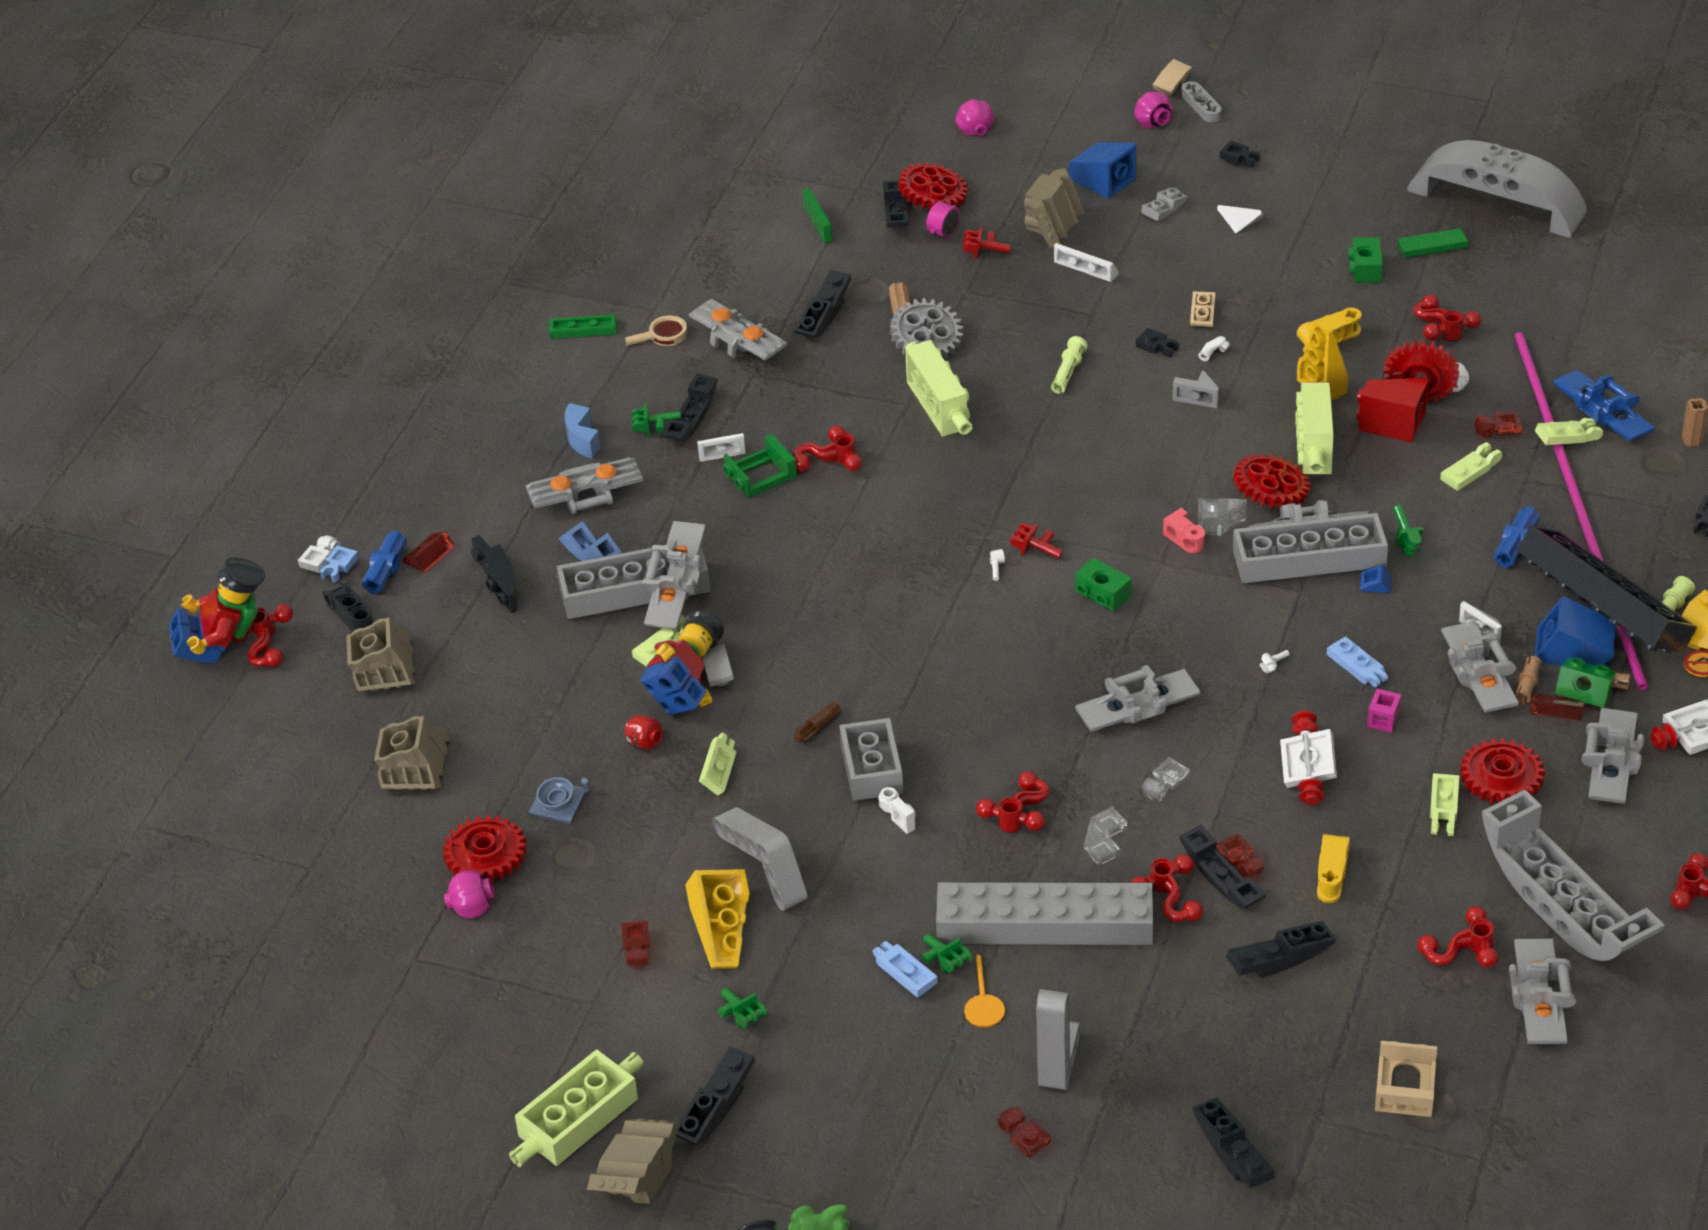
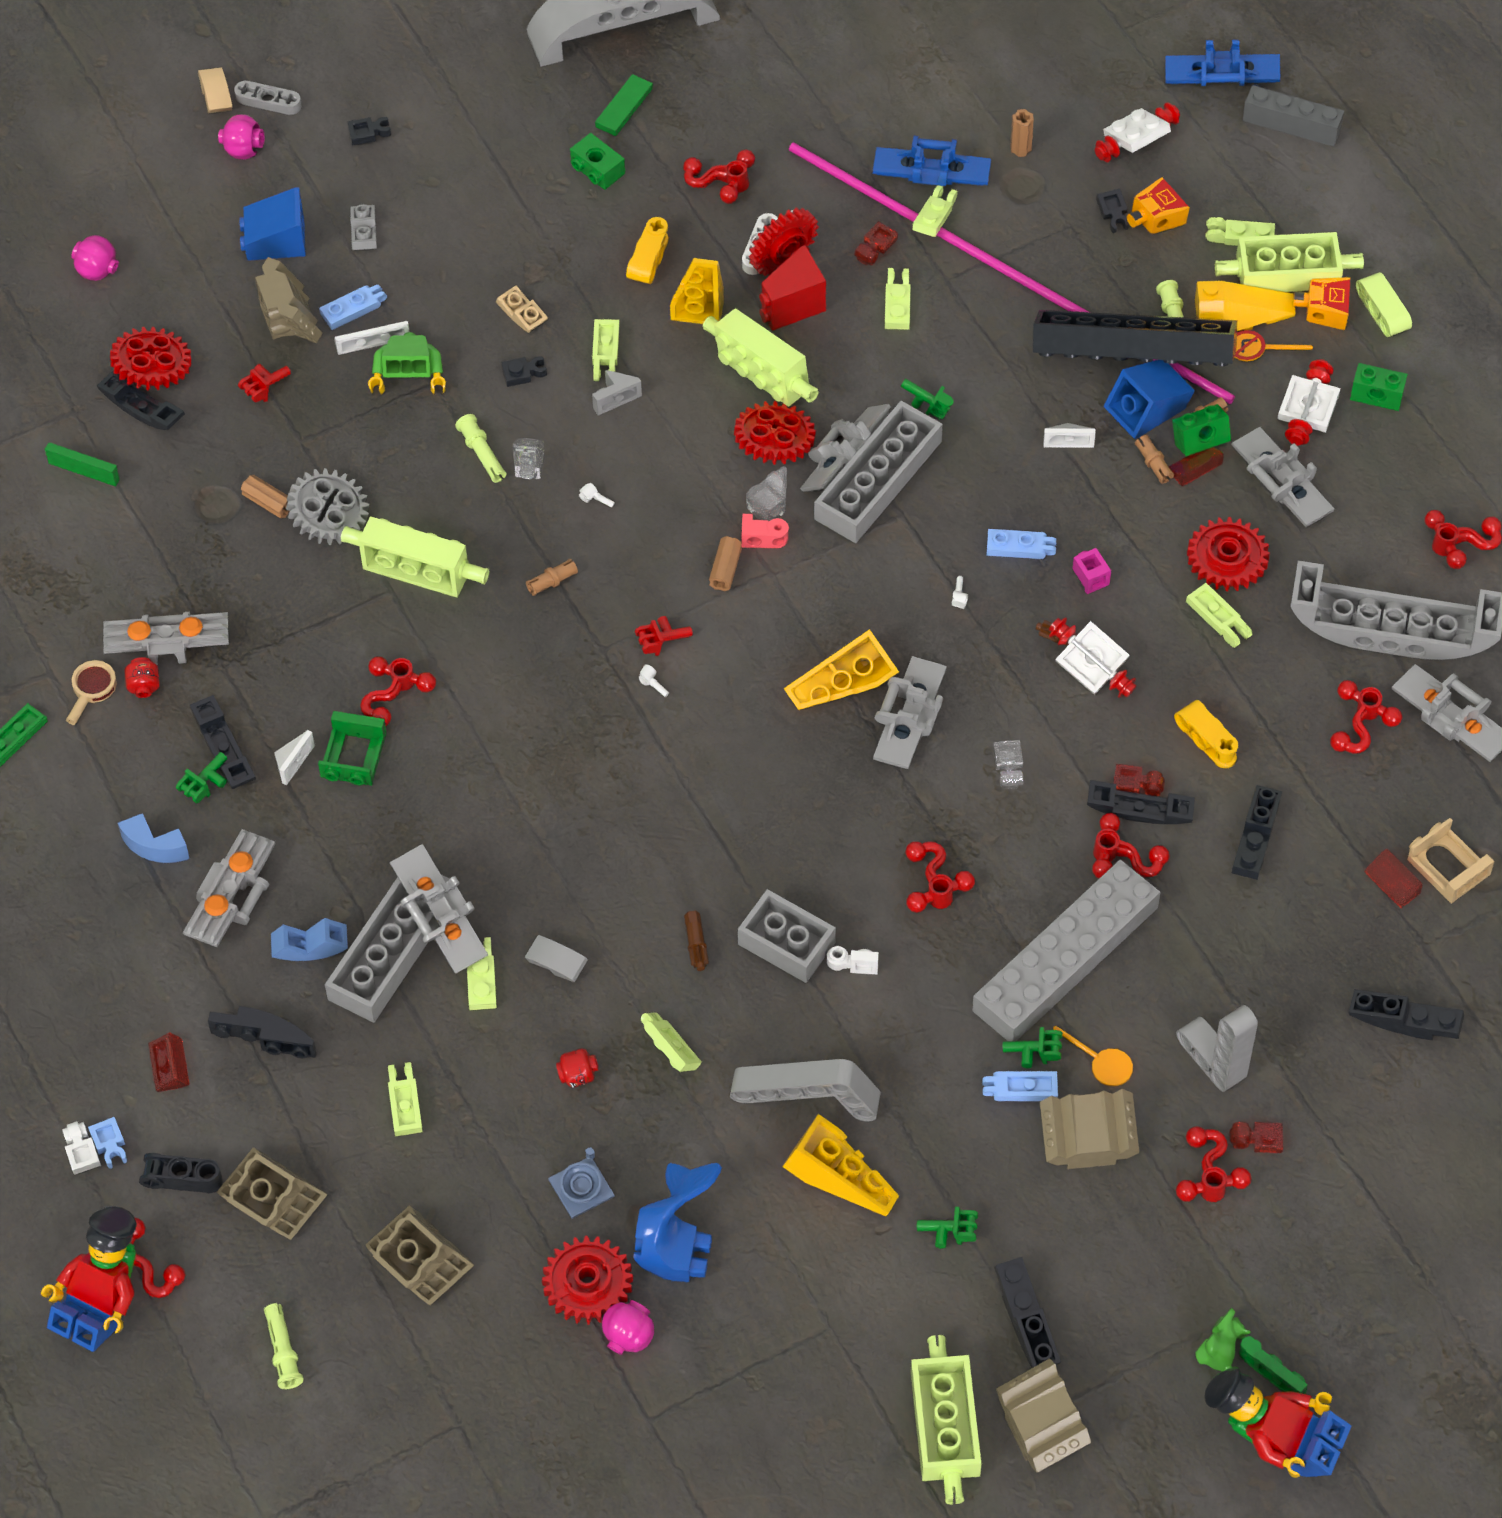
camera: 50 degrees left, 15 degrees up
blue piece [362,531,407,594] -> none
clear red plate [622,921,650,968] -> none
piece [640,611,724,715] -> none
black slope [794,269,852,338] -> none
dark pink piece [926,201,960,238] -> none
green brick [1075,558,1132,612] -> none
clear tile [1084,806,1127,866] -> none
white arm [1199,336,1230,361] -> none
white slope [1218,205,1264,233] -> none
blue slope [1360,565,1391,593] -> none
light grey piece [1441,621,1519,713] -> none
blue piece [1494,506,1540,568] -> none
none -> red head [125,657,160,698]
none -> yellowish green pin [264,1303,303,1389]
none -> light blue hinge [319,285,387,330]
none -> bright green torso [368,332,446,394]
none -> yellowish green hinge [388,1062,423,1136]
none -> clear slope [513,438,545,479]
none -> medium nougat pin [526,559,578,596]
none -> white hand [579,483,615,508]
none -> yellowish green hinge [592,319,620,381]
none -> blue hips [634,1163,722,1282]
none -> medium nougat axle [709,536,742,591]
none -> yellow wedge [784,629,899,710]
none -> dark tan slope [1040,1089,1139,1169]
none -> red piece [1176,1126,1252,1202]
none -> clear red slope [1364,849,1423,908]

